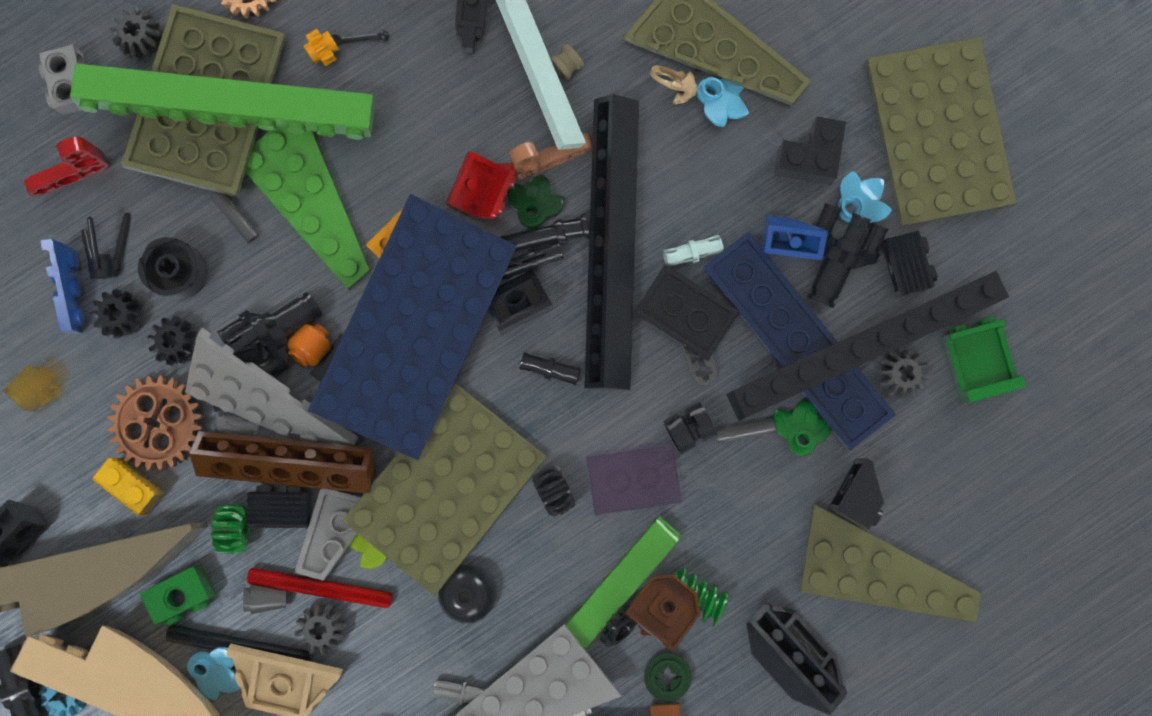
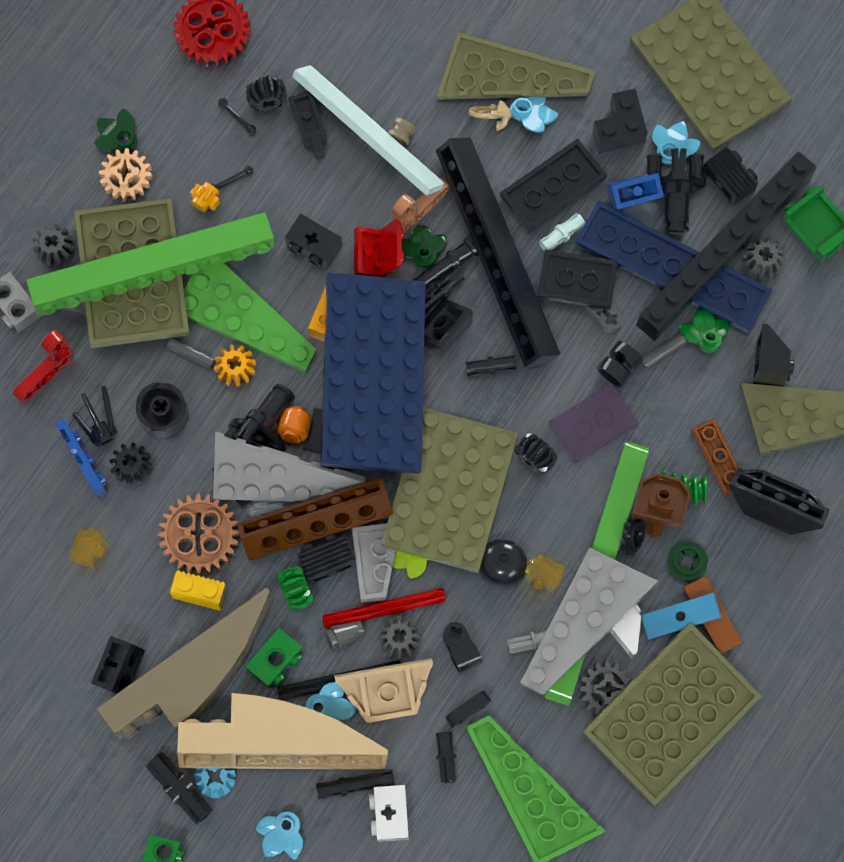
camera: 25 degrees left, 10 degrees down
black gear [147,316,198,366] -> none
none -> light orange gear [214,345,256,387]
none -> black brick [285,213,343,269]
none -> black piece [443,622,483,673]
none -> black plate [500,138,607,232]
none -> clear yellow brick [525,554,566,594]
none -> dark orange tile [691,419,739,497]

